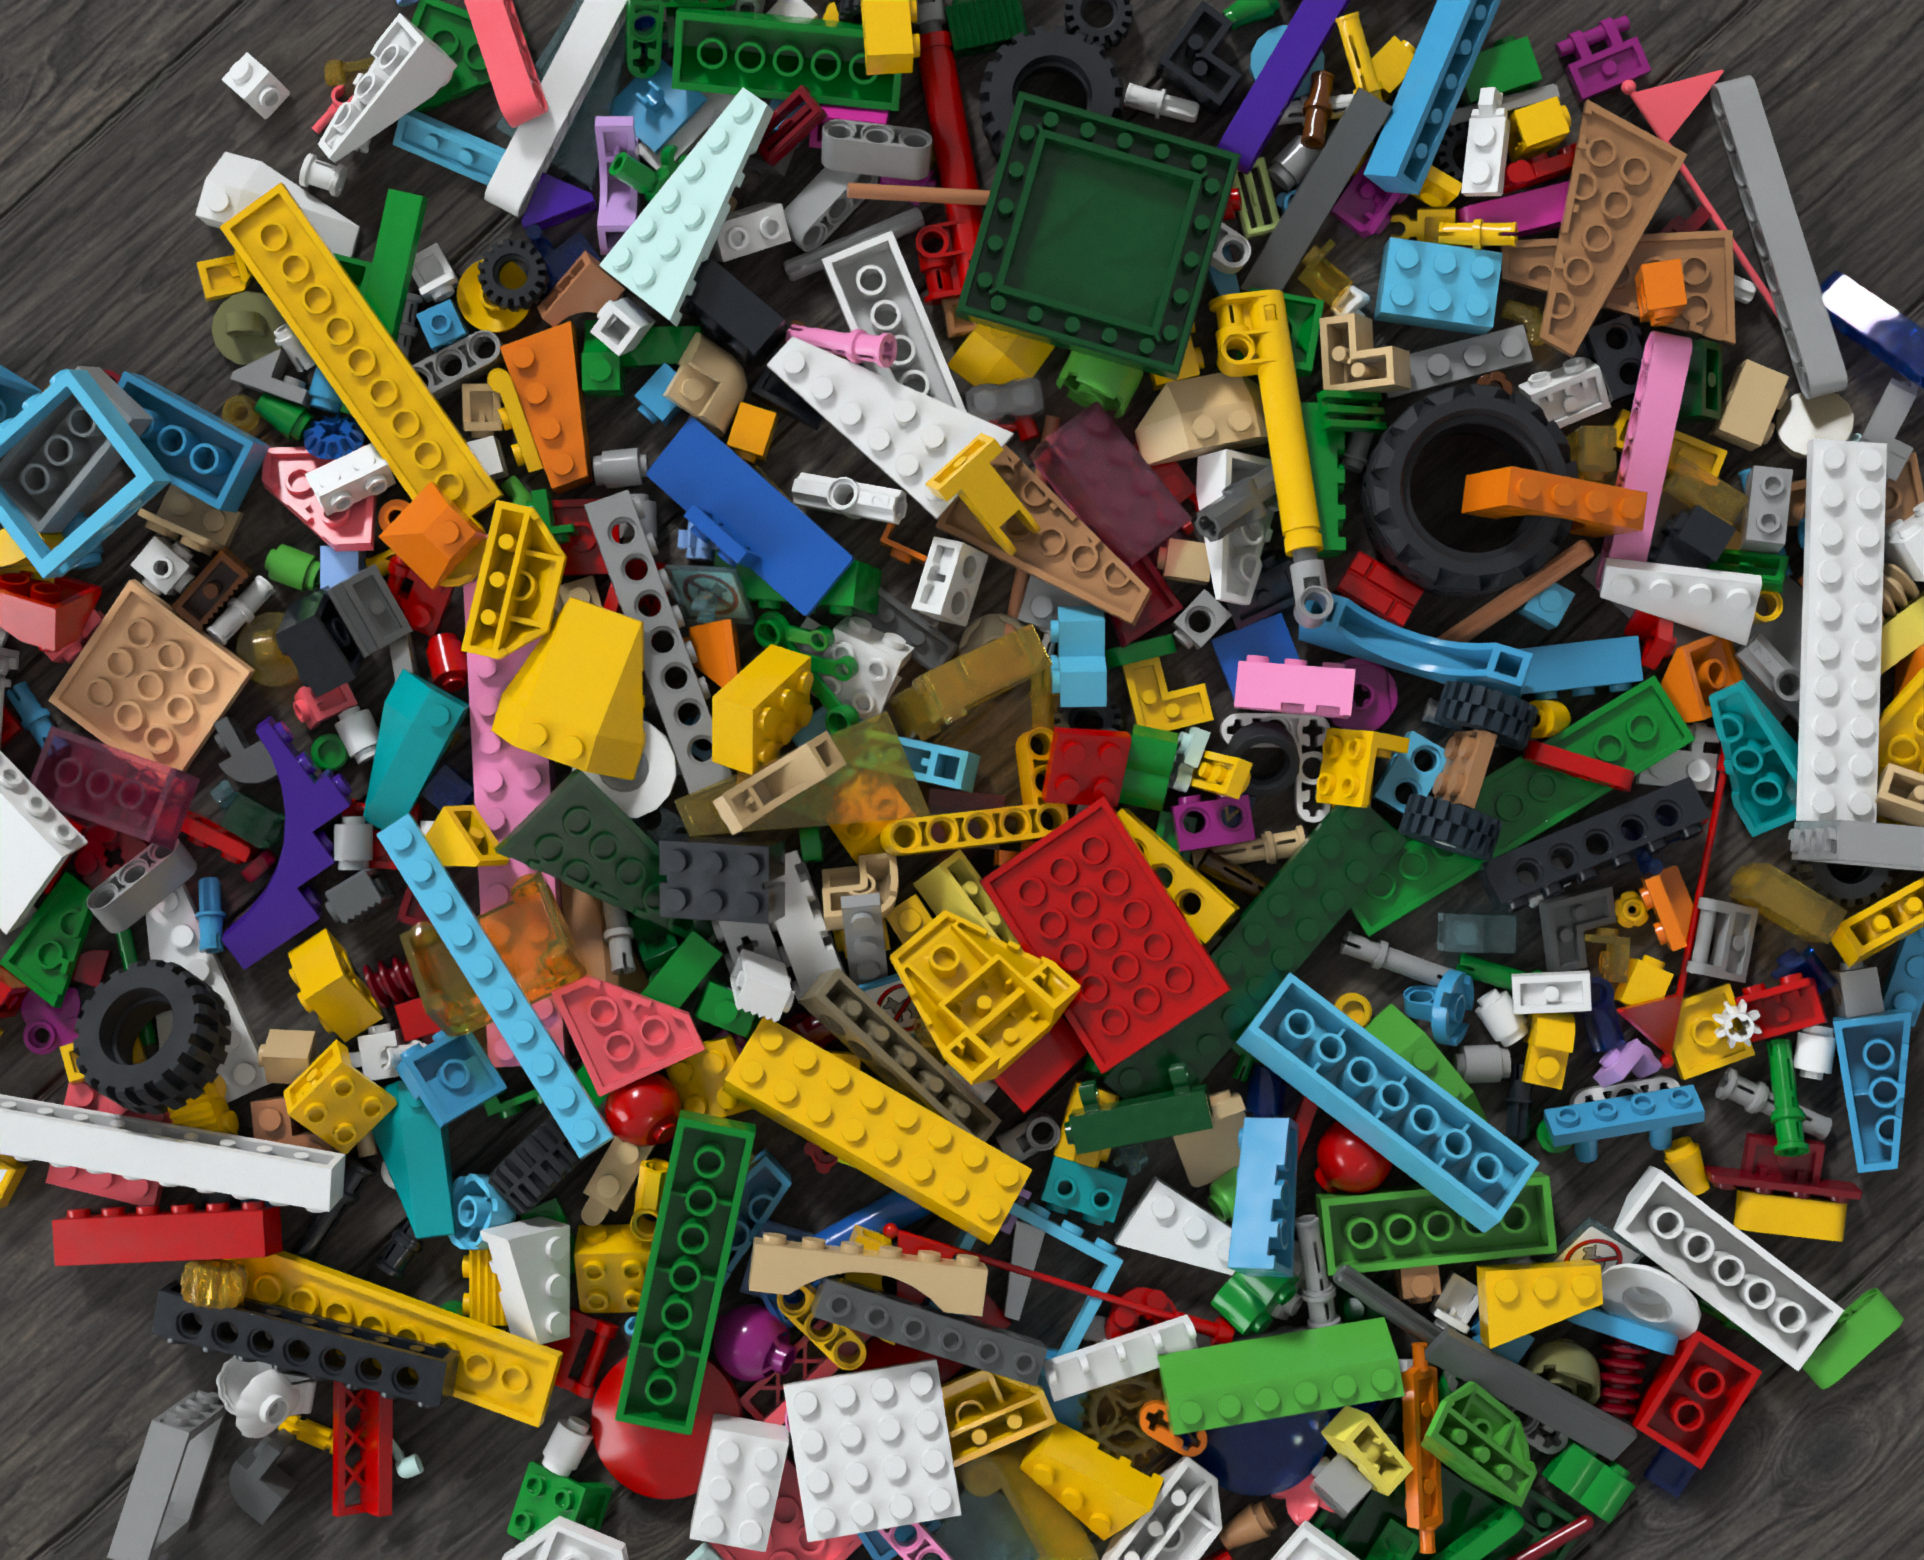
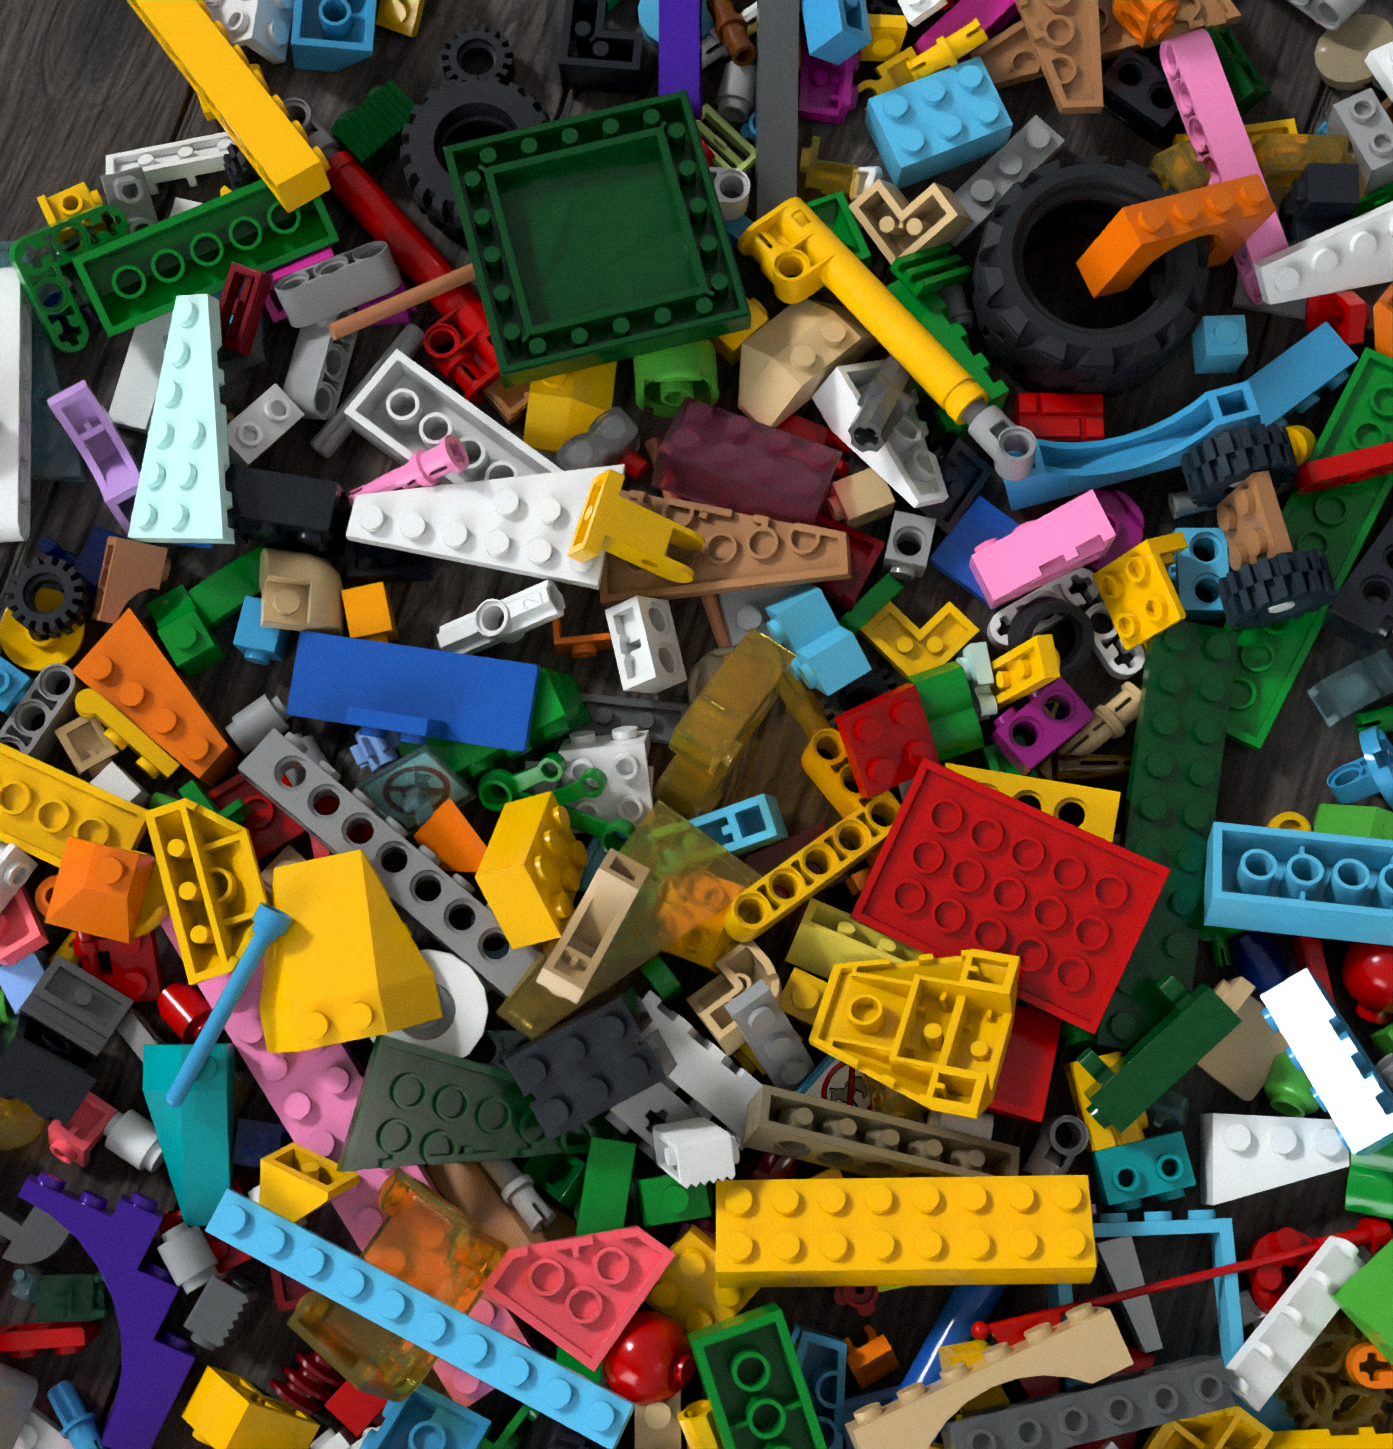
camera: 25 degrees left, 10 degrees down
dark red tile [241,848,278,883] -> none
green tile [311,733,350,771] -> none
dark purple slope [521,173,599,236] -> none
white brick [590,297,655,356] -> none
dark azure piece [606,59,708,155] -> none
green bar [609,145,688,203] -> none
white axle [1123,83,1200,123] -> none
light grey pin [1339,930,1454,987] -> none
nougat axle [1437,540,1594,643] -> none
clear yellow arm [1501,299,1544,346] -> none
white bracket [1518,357,1611,428] -> none
tan brick [1709,359,1789,451] -> none
none -> dark azure piece [165,902,294,1108]
none -> orange tile [843,1325,900,1389]

